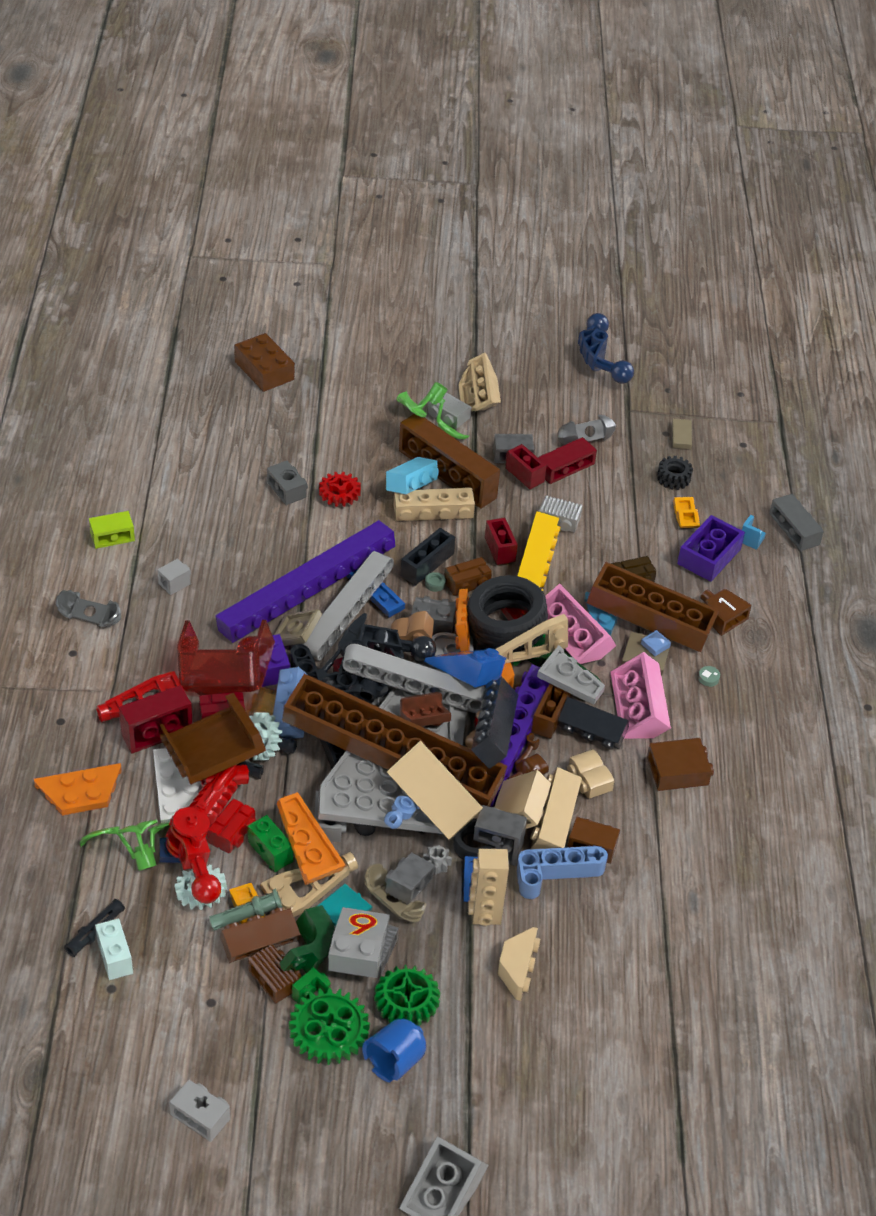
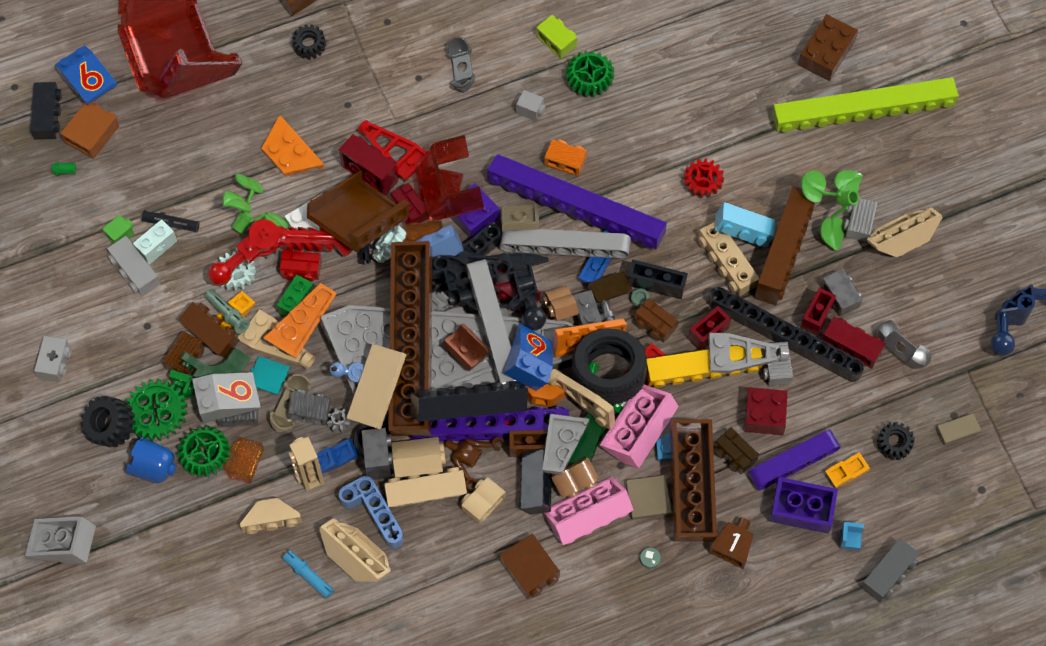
camera: 70 degrees right, 20 degrees up
dark grey brick [267,460,308,505] -> none
reddish brown brick [567,817,621,864] -> none
medium blue tile [641,630,671,656] -> none
none -> black tyre [81,396,136,447]
none -> bright green brick [102,214,135,244]
none -> light grey brick [107,236,161,297]
none -> clear orange brick [225,437,264,484]
none -> dark azure pin [282,550,335,599]
none -> tan wedge [319,518,391,582]
none -> orange brick [544,139,587,177]
none -> medium nougat brick [551,457,599,498]
none -> green gear [565,50,615,97]
none -> dark brown panel [587,271,632,303]
none -> black beam [709,287,864,382]
none -> light grey plate [709,333,789,373]
none -> dark red brick [744,387,788,436]
none -> dark purple beam [748,430,841,491]
none -> lime brick [772,77,959,133]

